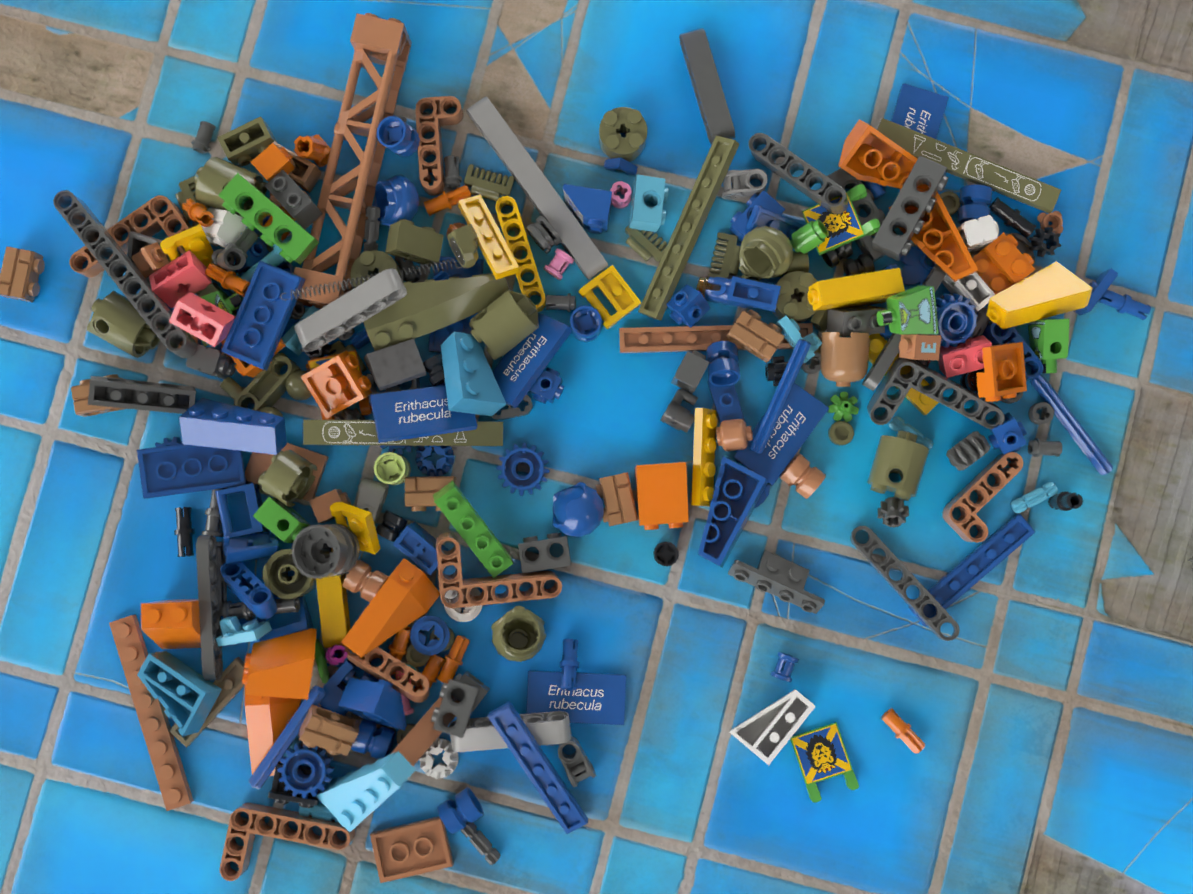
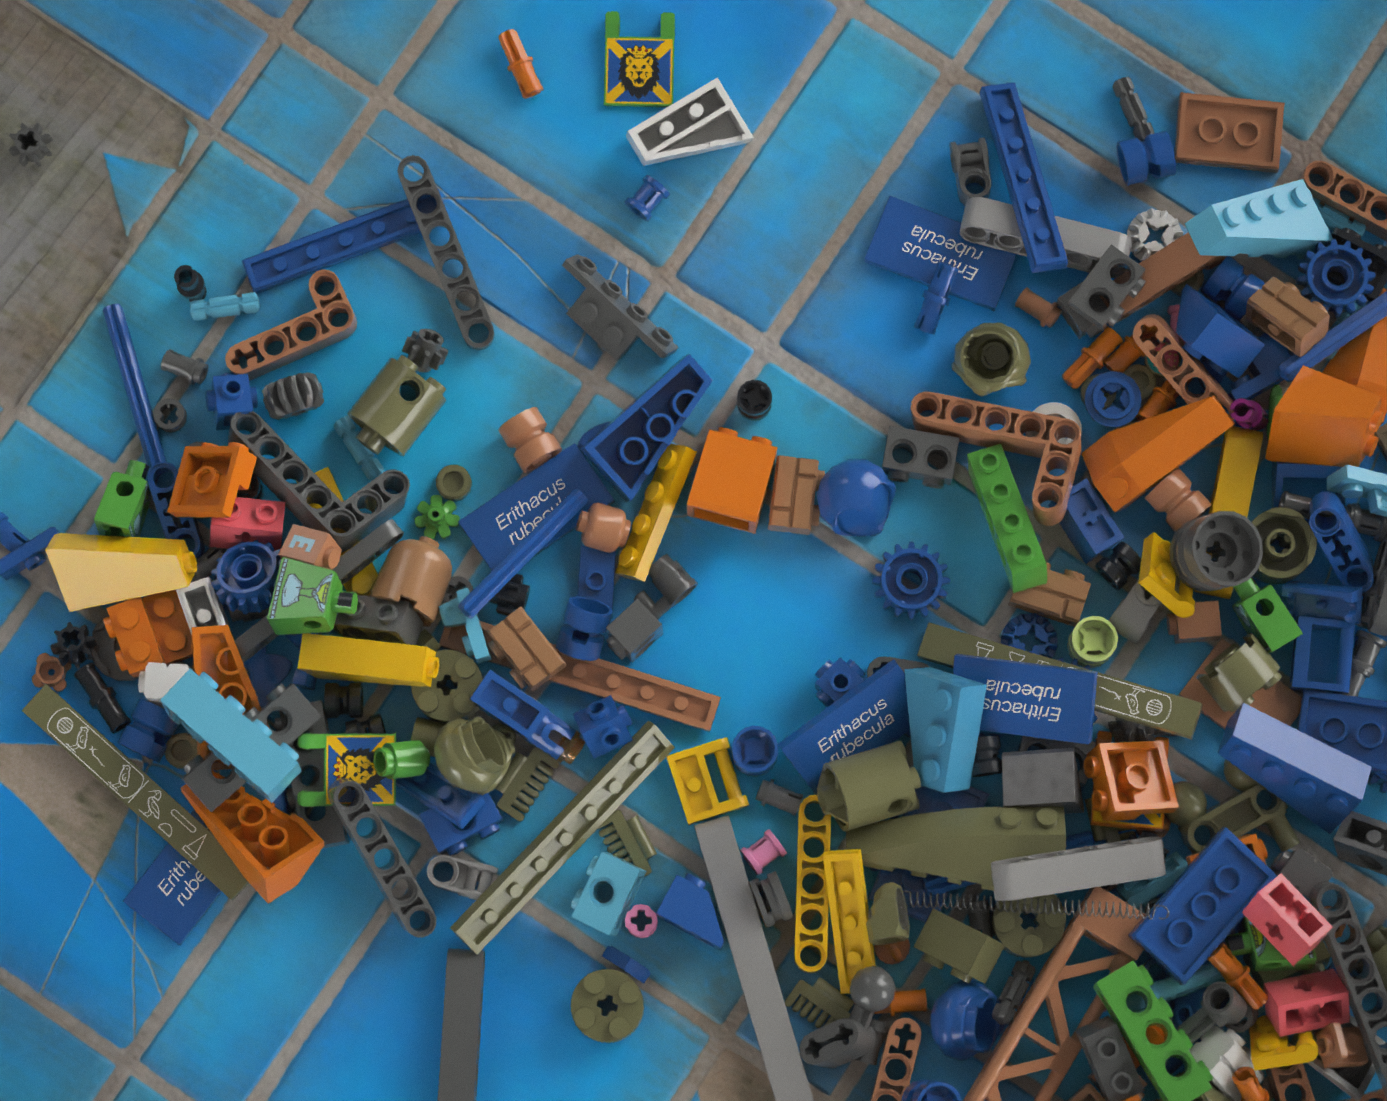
camera: 160 degrees left, 5 degrees down
none -> medium azure wedge [160,668,302,803]
none -> dark grey beam [800,966,896,1069]
none -> nougat pin [1015,287,1062,328]

